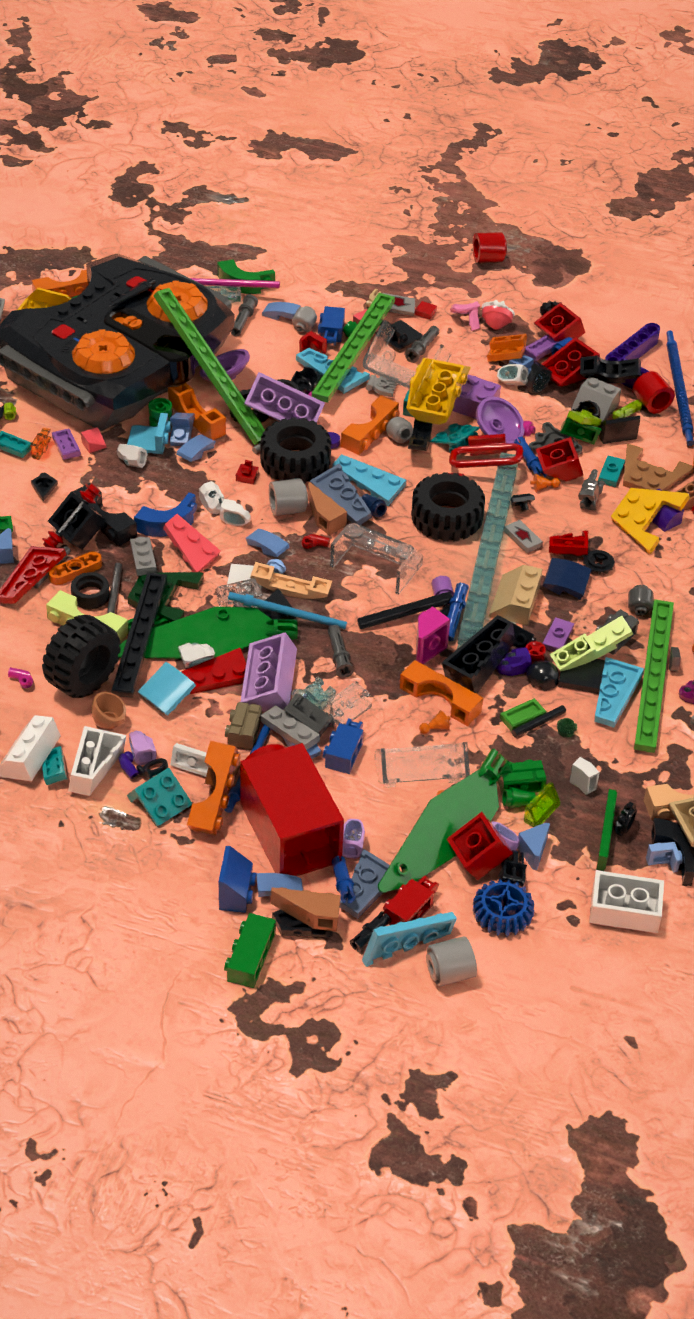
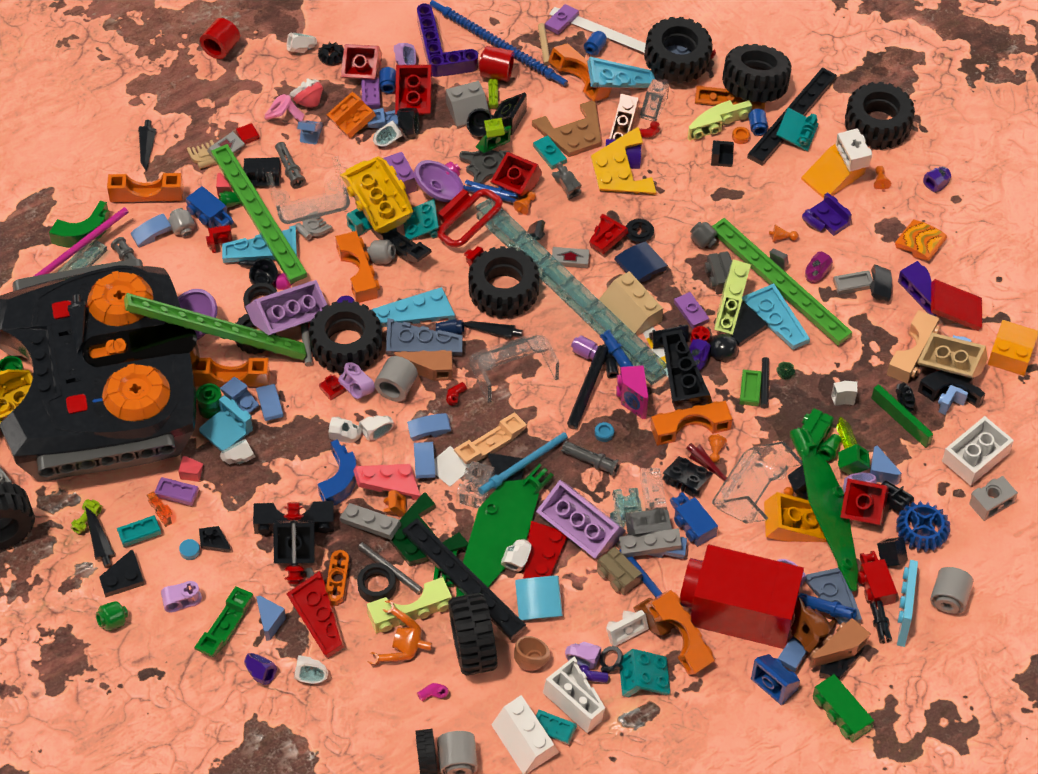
camera: 50 degrees left, 10 degrees up
light blue plate [267,559,286,574] -> none
black arch [580,355,641,383] -> none
none -> orange arch [107,173,184,202]
none -> black bar [138,120,156,172]
none -> dark azure tile [179,539,200,560]
none -> white rock [286,33,317,53]
none -> medium blue slope [297,120,323,144]
none -> lavender piece [338,362,375,399]
none -> orange piece [367,600,432,665]
none -> orange tile [383,490,406,517]
none -> rock [393,43,416,65]
none -> medium blue slope [414,442,435,478]
none -> black bar [464,321,523,339]
none -> dark azure tile [595,422,614,442]
none -> black hinge [663,456,713,497]
none -> dark red piece [686,443,728,482]
none -> light orange slope [764,492,827,542]
none -> dark orange piece [791,598,836,653]
none -> green brick [838,444,870,475]
none -> black panel [877,537,908,566]
none -> light grey brick [969,476,1018,521]

